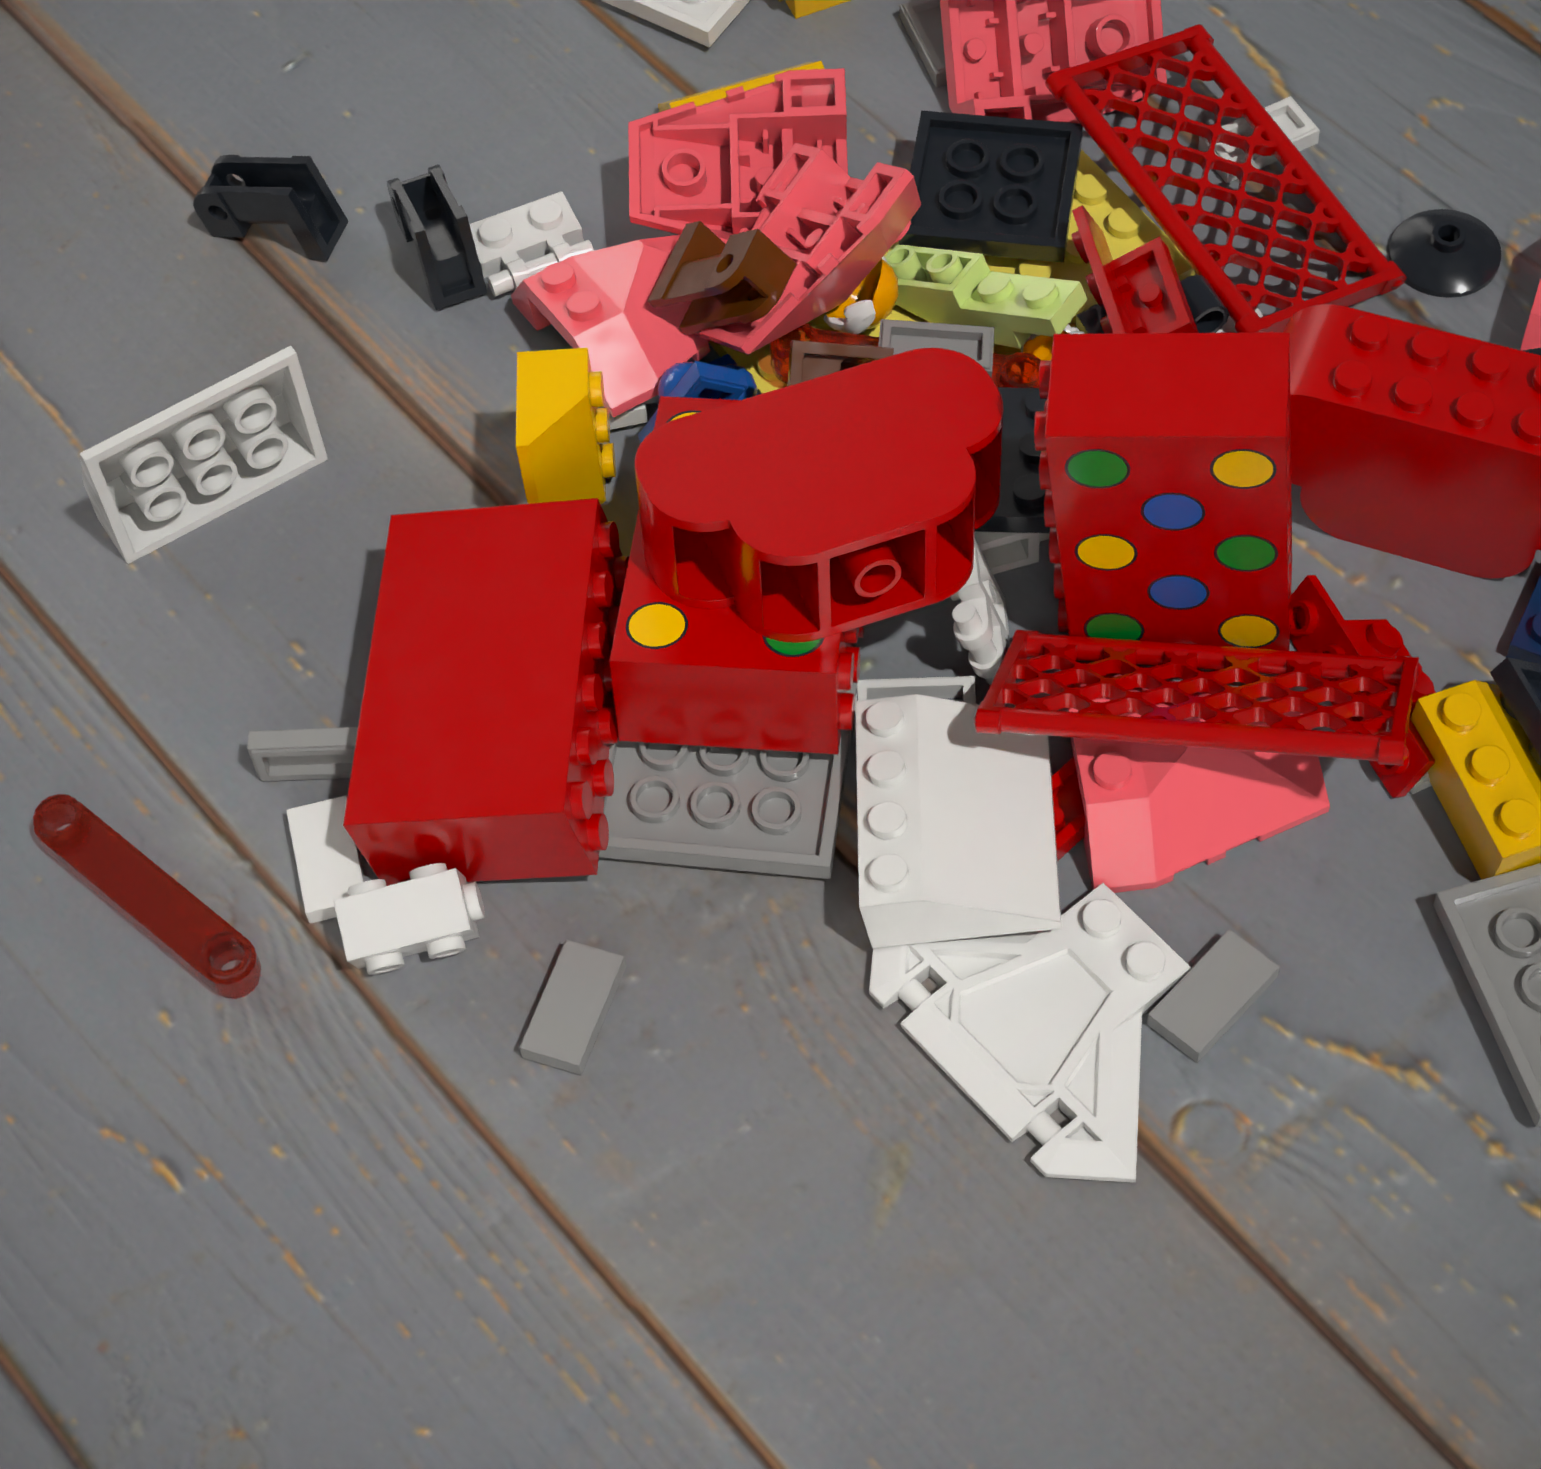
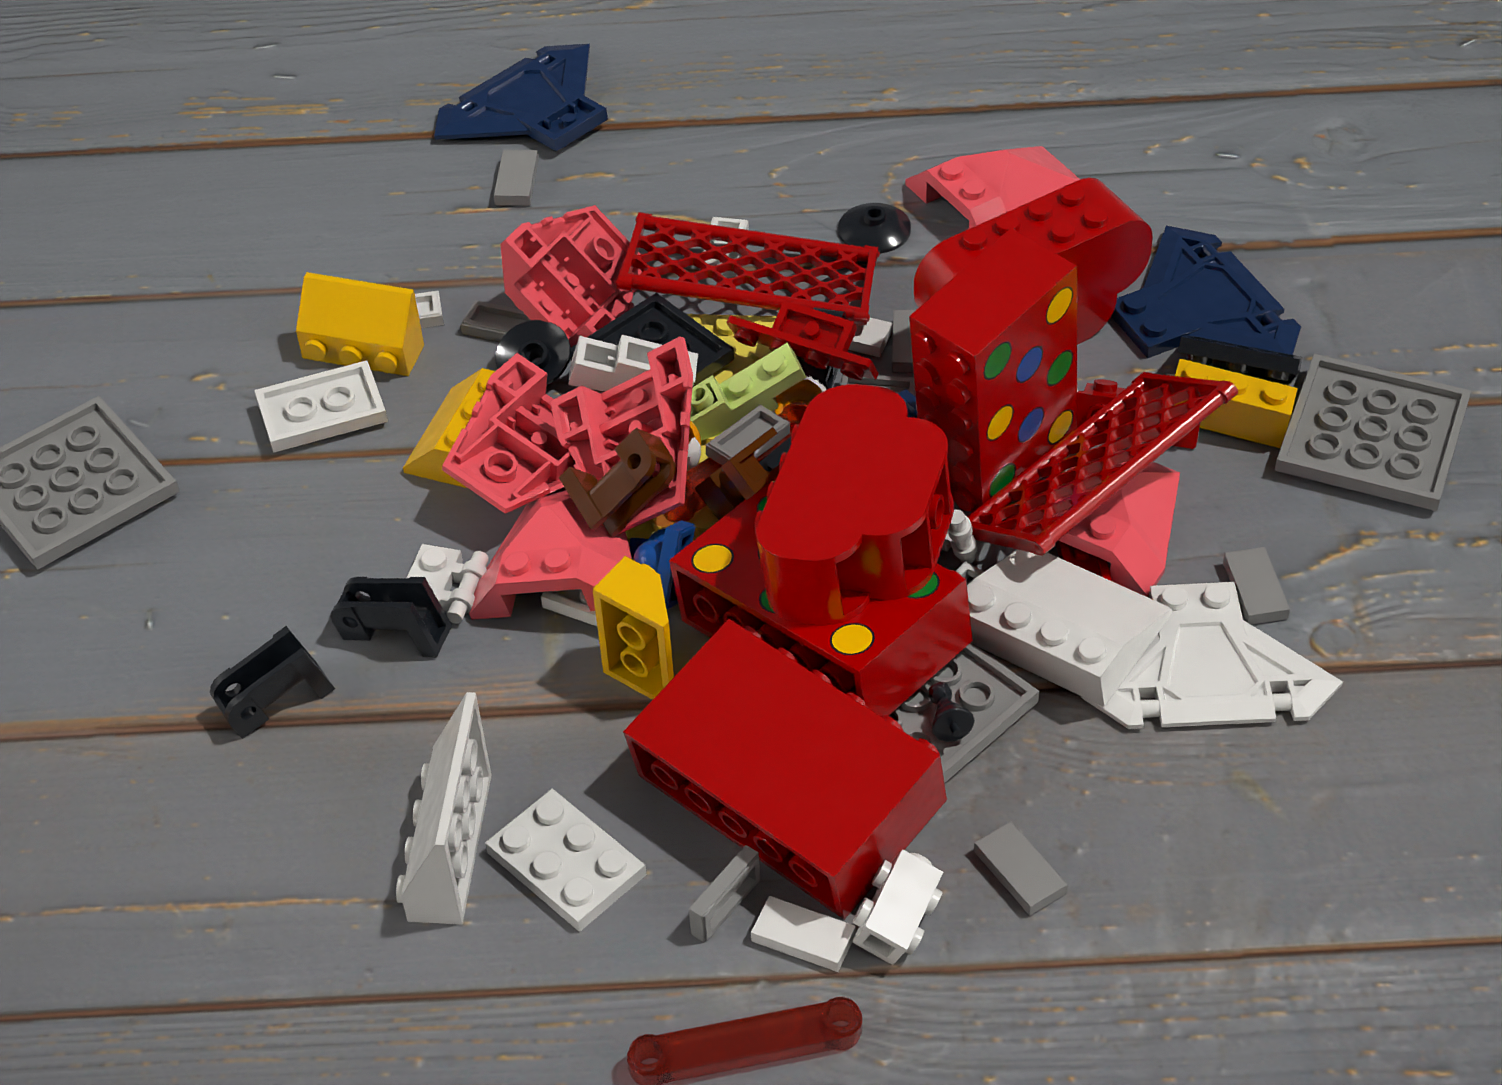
camera: 55 degrees left, 10 degrees down
none -> white plate [485,788,647,932]
none -> black dish [495,320,571,385]
none -> white slope [568,335,698,391]
none -> black piece [928,681,975,742]

